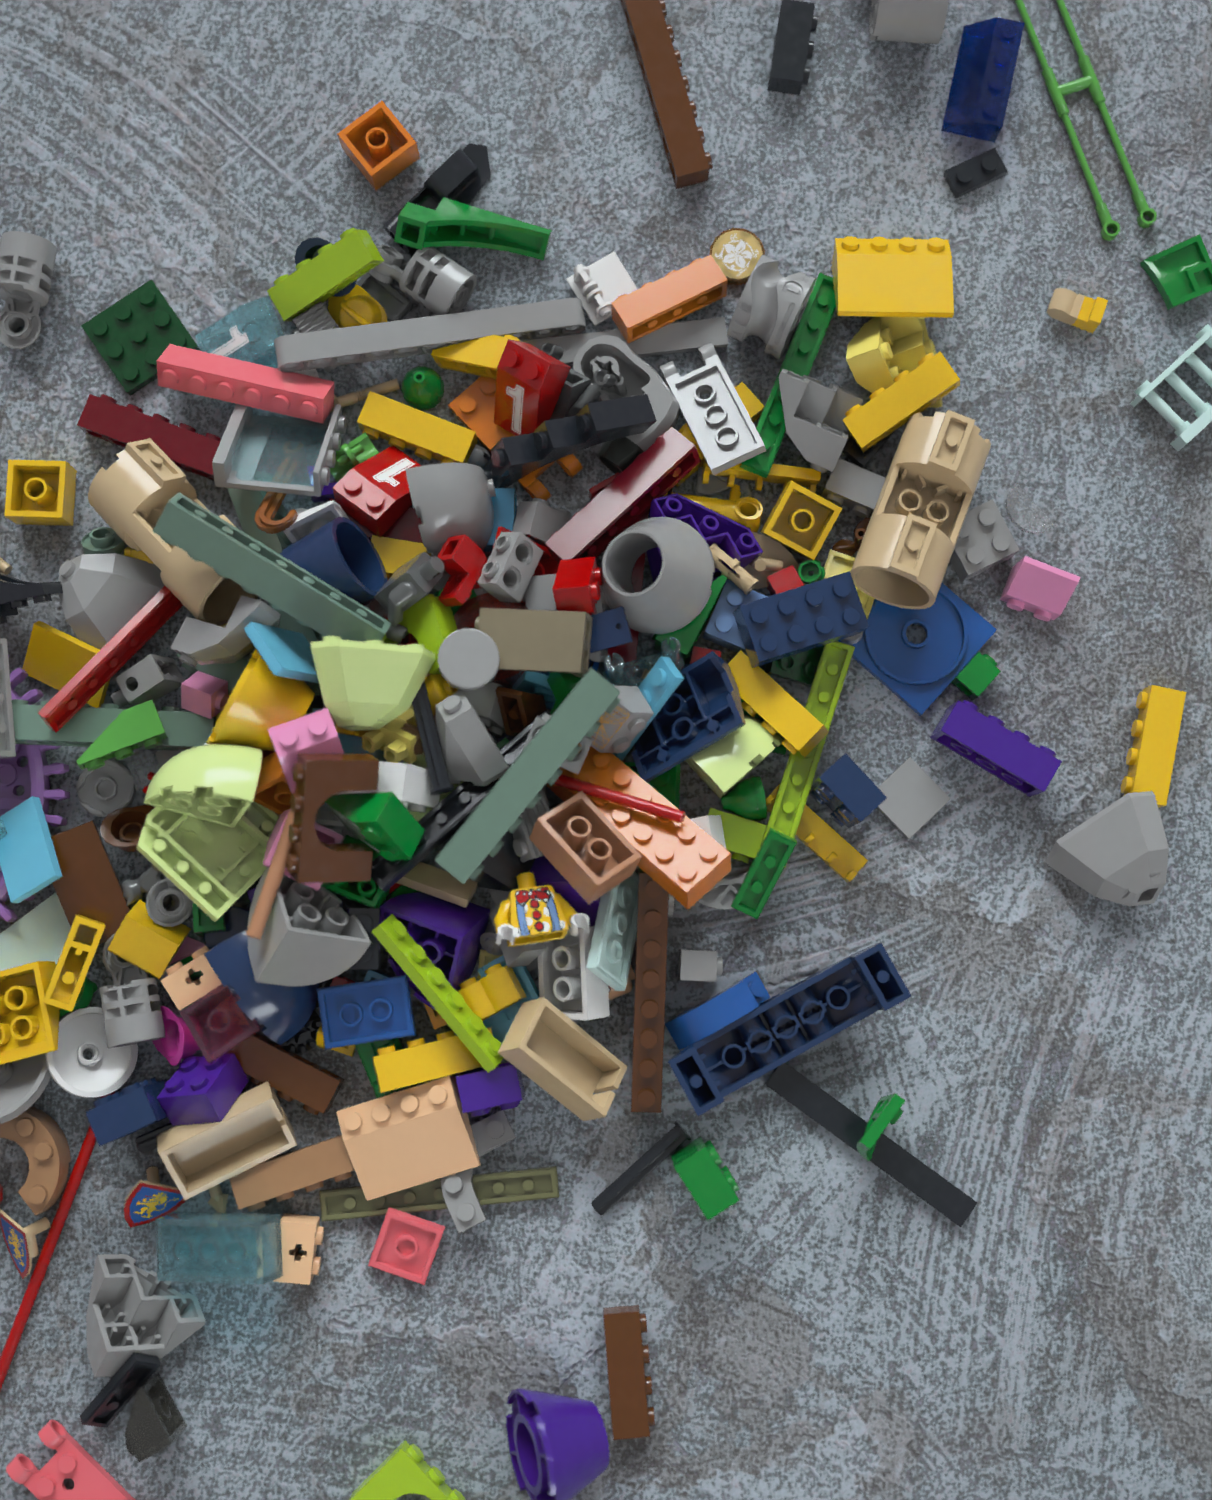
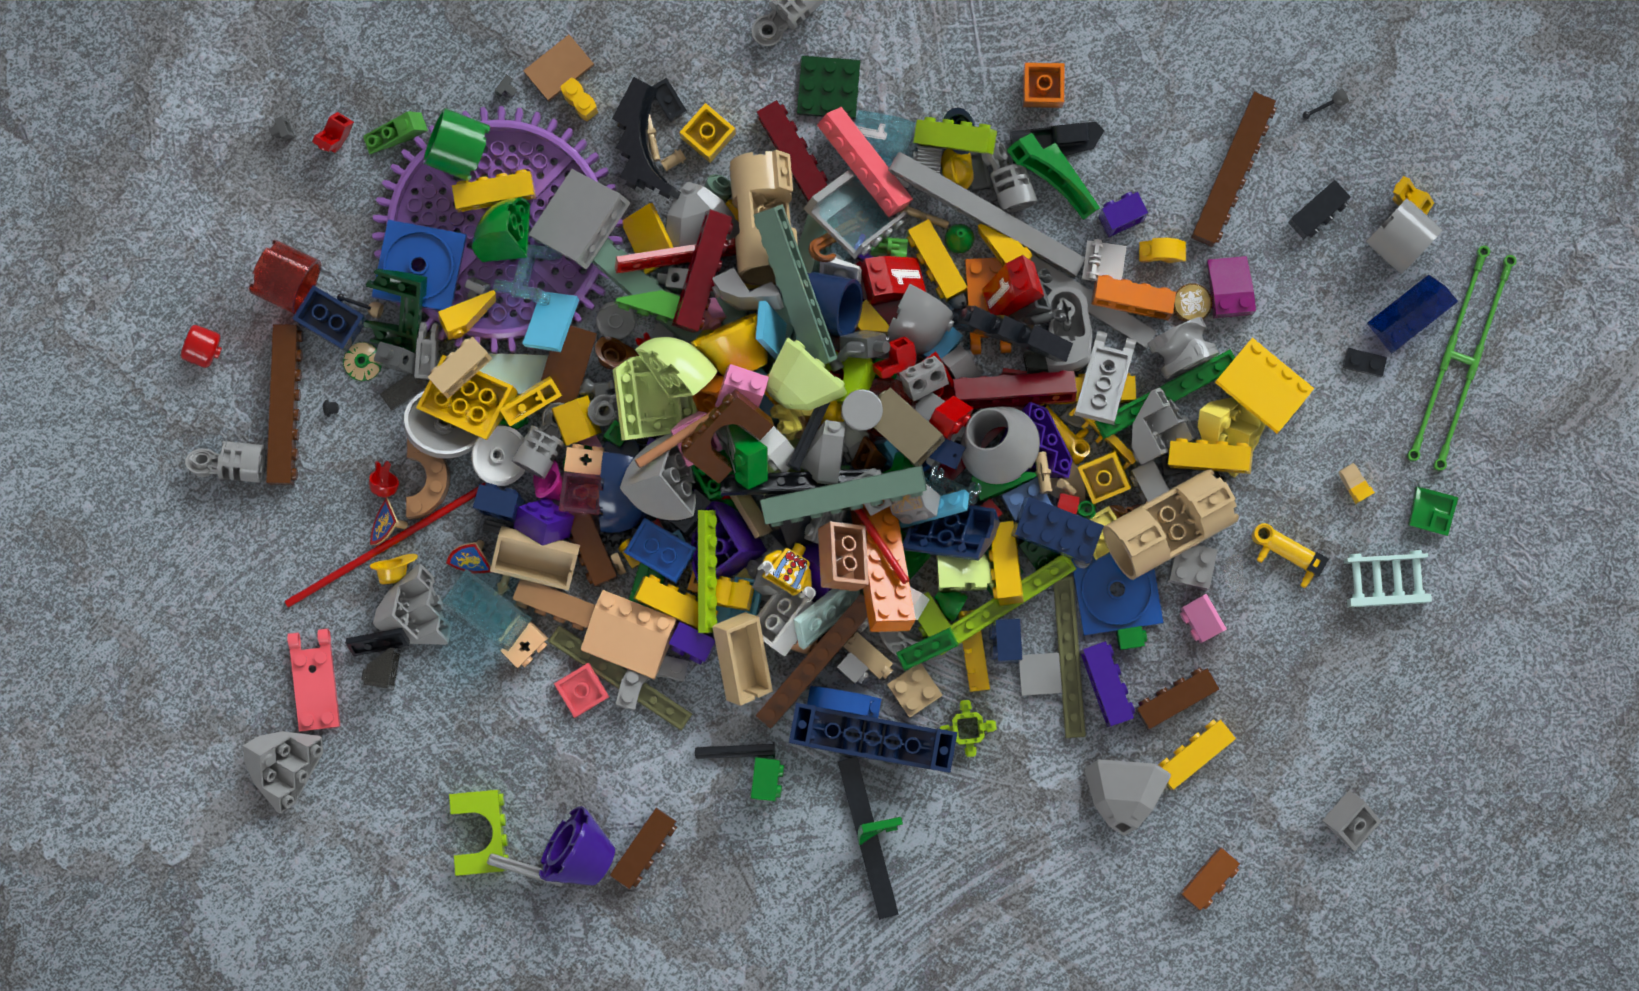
camera: 40 degrees right, 0 degrees up
none -> yellow piece [370,554,418,584]
none -> tan tile [611,552,626,575]
none -> tan pin [660,149,686,172]
none -> dark red brick [671,209,733,333]
none -> tan brick [843,632,893,680]
none -> tan plate [887,663,943,718]
none -> lime piece [939,700,997,757]
none -> olive tile [1053,576,1086,738]
none -> dark purple brick [1098,192,1148,238]
none -> reddish brown brick [1136,667,1219,730]
none -> yellow brick [1139,238,1186,263]
none -> magenta slope [1207,256,1256,319]
none -> yellow piece [1251,523,1329,588]

